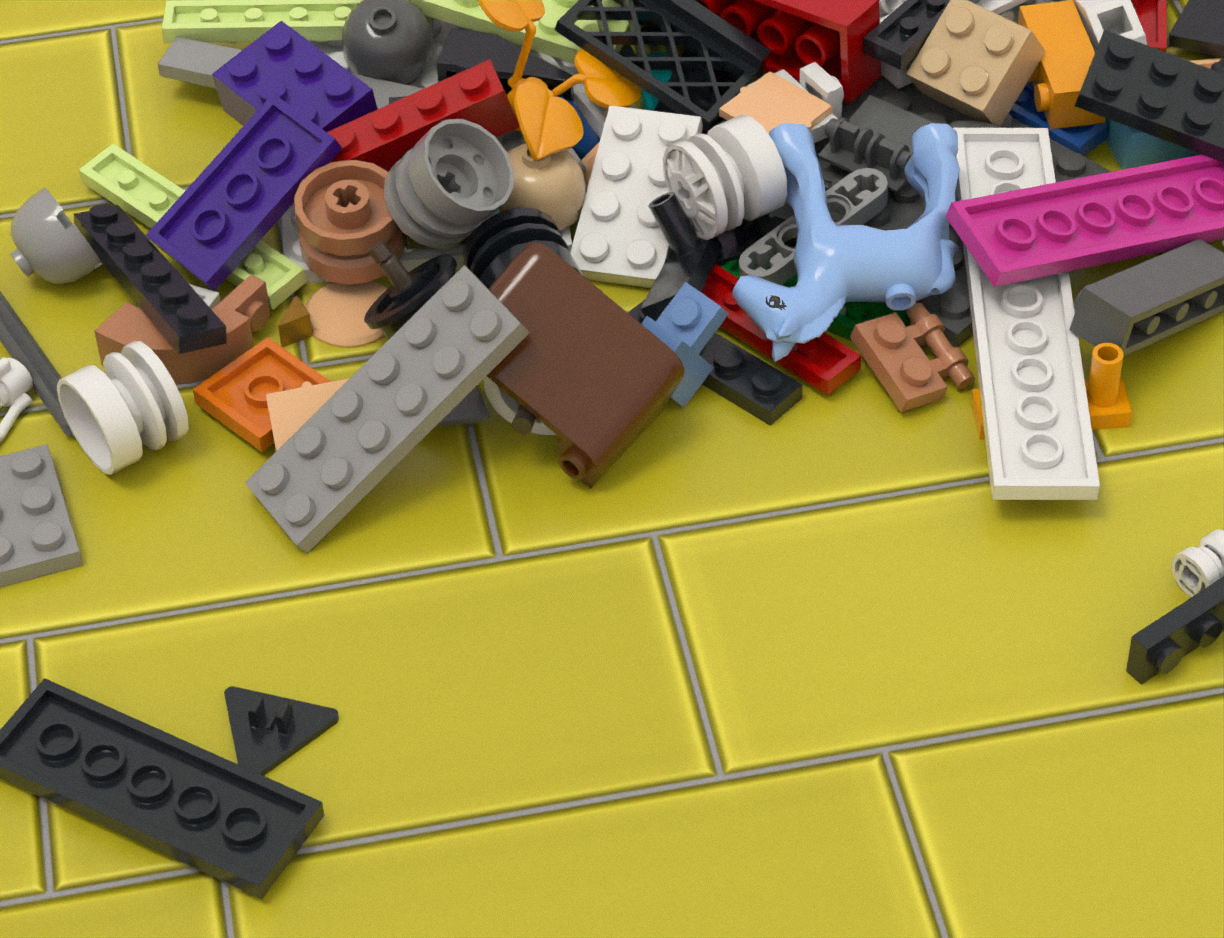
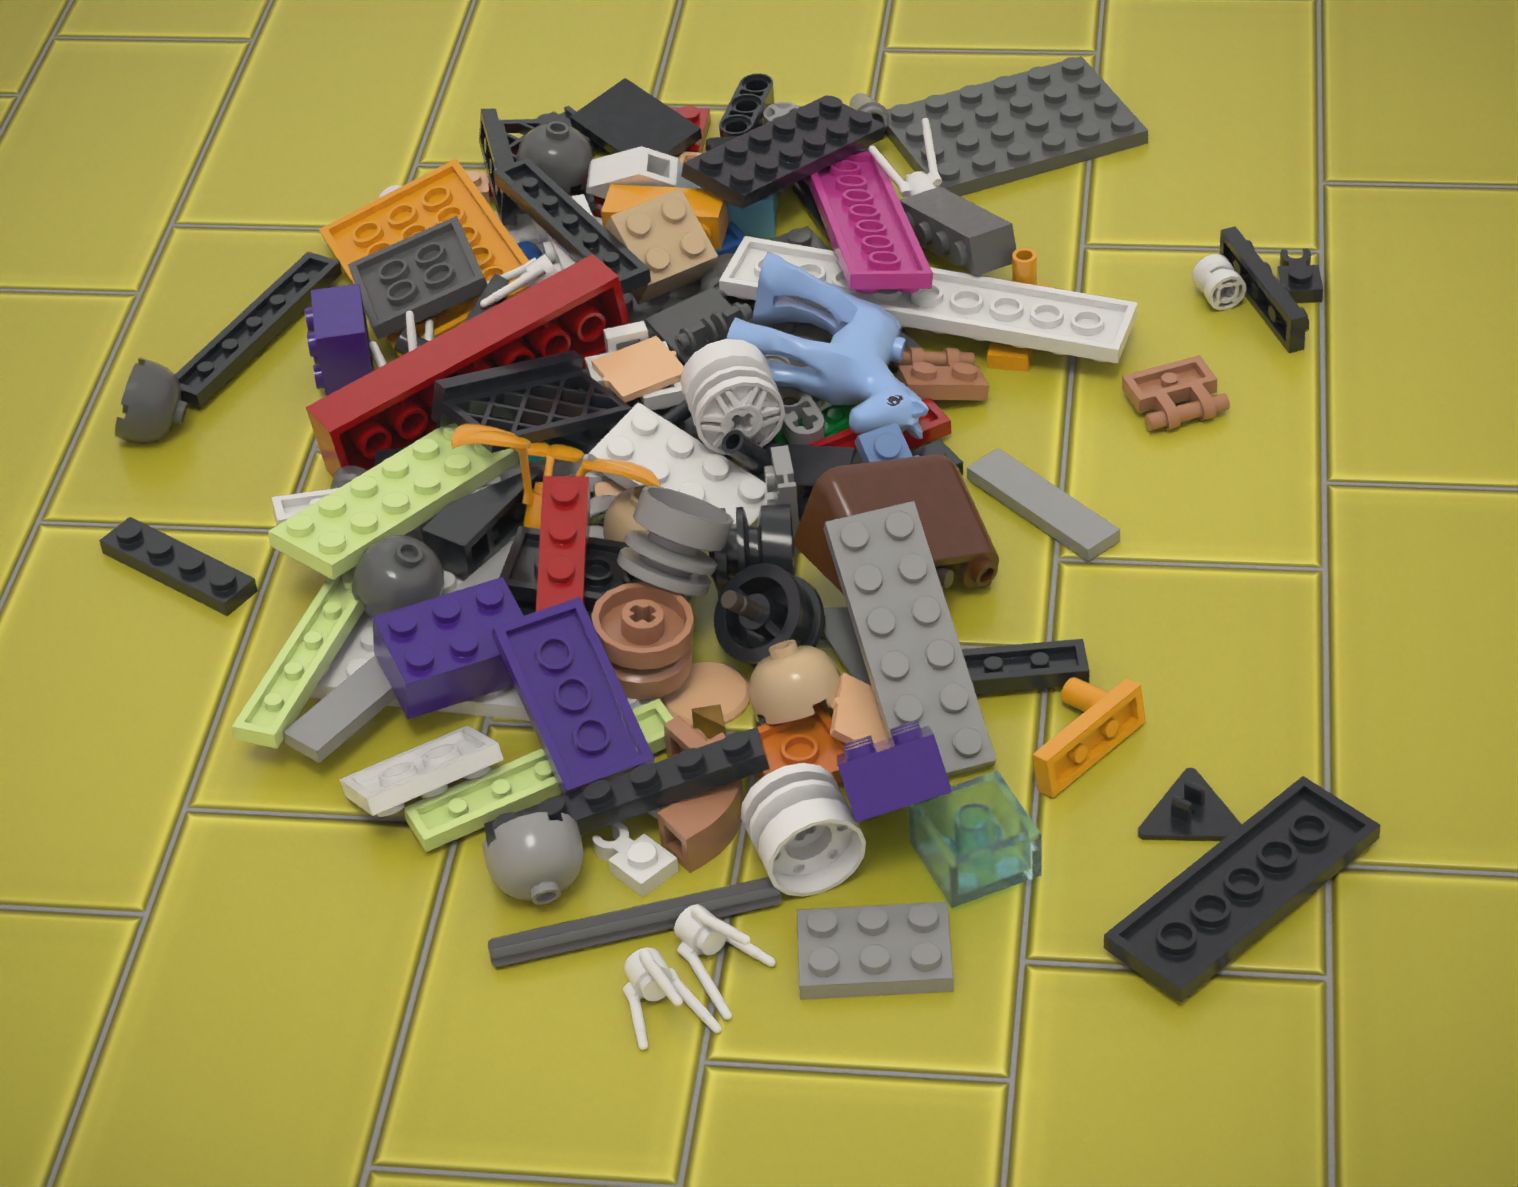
camera: 70 degrees left, 5 degrees down
none -> white plate [339,725,504,817]
none -> white plate [592,822,679,898]
none -> tan cylinder [749,640,841,724]
none -> light grey plate [764,445,801,554]
none -> dark purple brick [837,721,952,823]
none -> clear light blue brick [908,770,1042,908]
none -> black plate [962,639,1090,694]
none -> light grey tile [966,448,1120,561]
none -> light orange piece [1032,677,1146,798]
none -> nougat plate [1122,355,1230,431]

